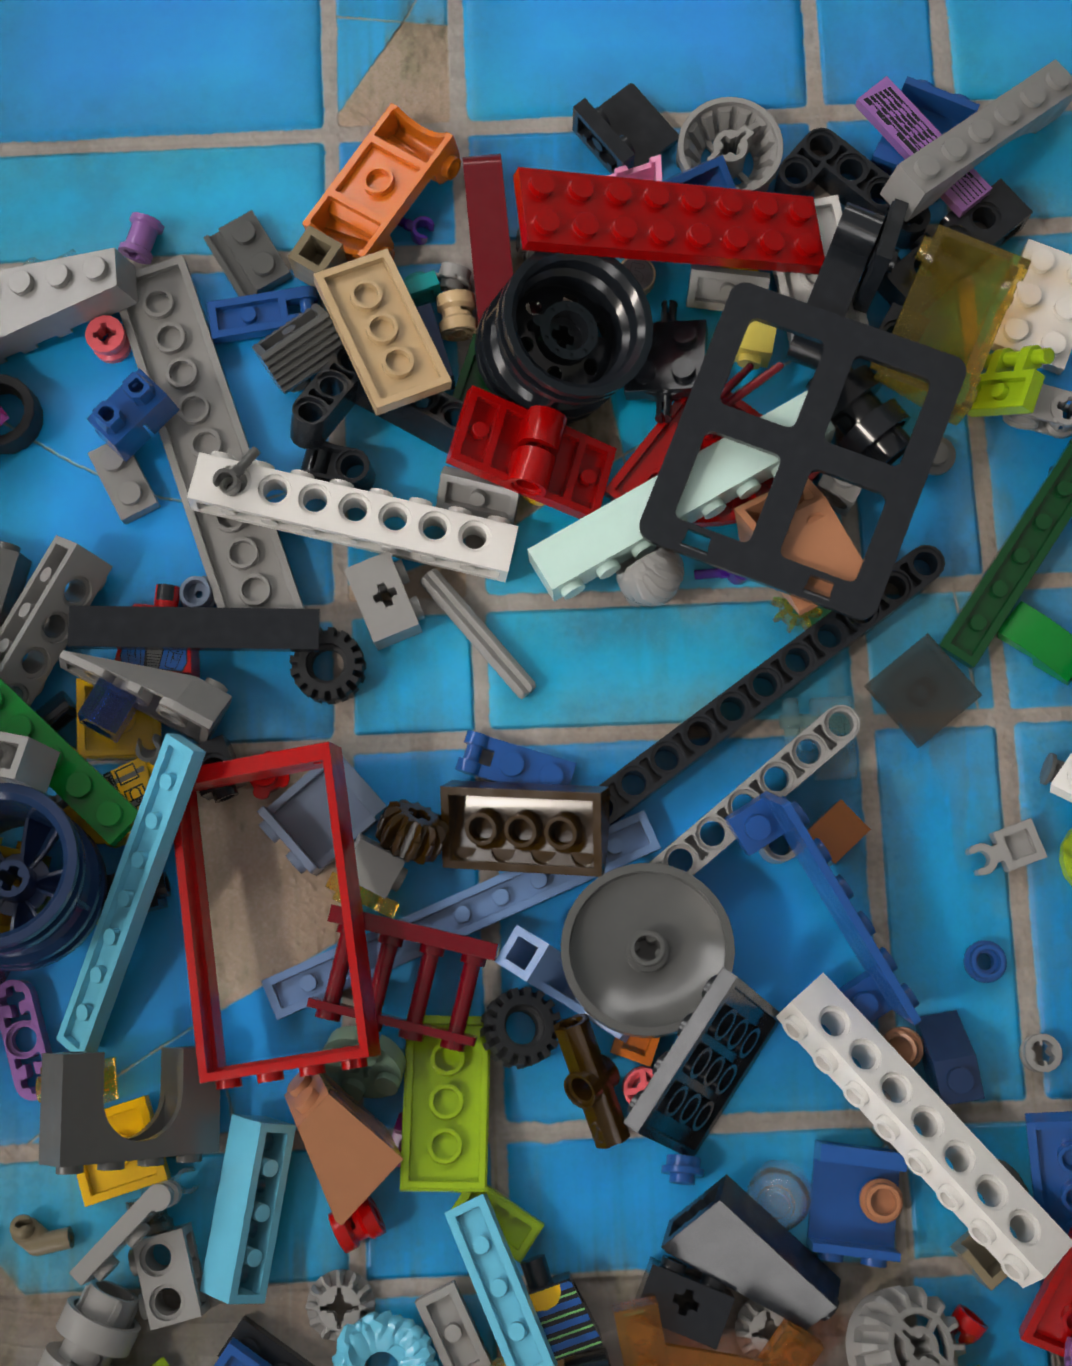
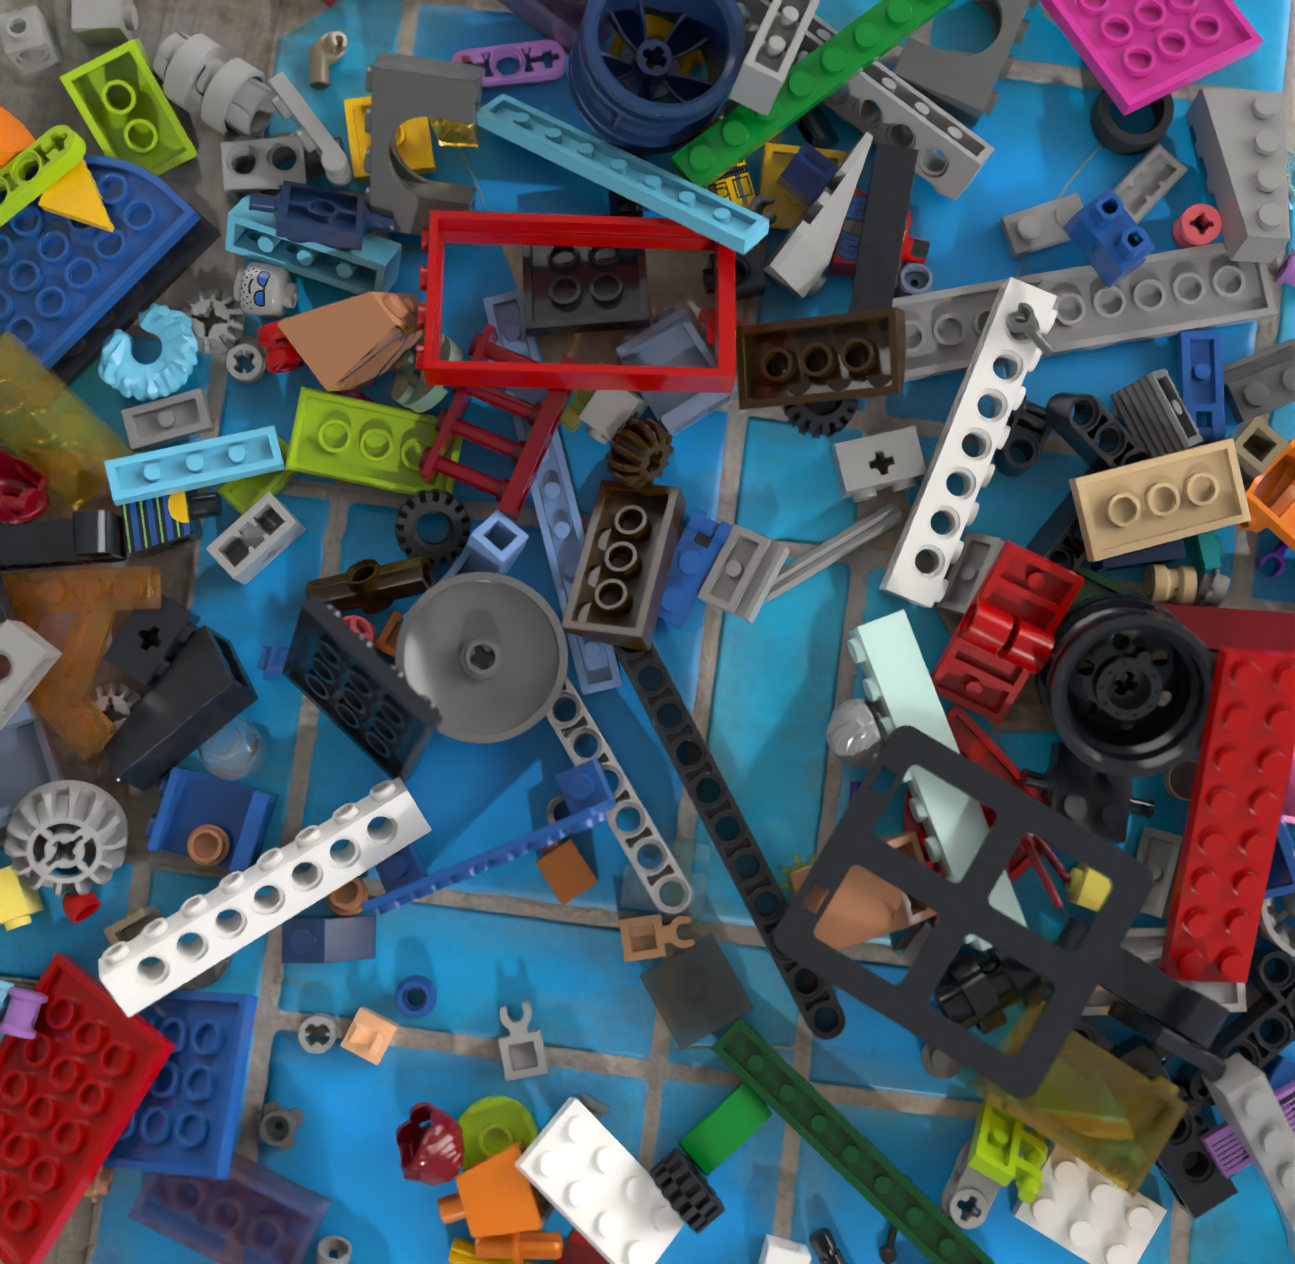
camera: 90 degrees right, 5 degrees up
none -> light grey brick [205,491,307,585]
none -> light grey bush [226,344,267,385]
none -> light grey head [233,261,298,320]
none -> dark blue plate [249,180,394,250]
none -> light nougat tile [340,1005,399,1065]
none -> black plate [522,211,650,337]
none -> medium nougat plate [619,912,695,962]
none -> light grey plate [697,524,790,624]
none -> dark brown slope [736,307,906,410]
none -> light grey plate [1112,143,1188,224]

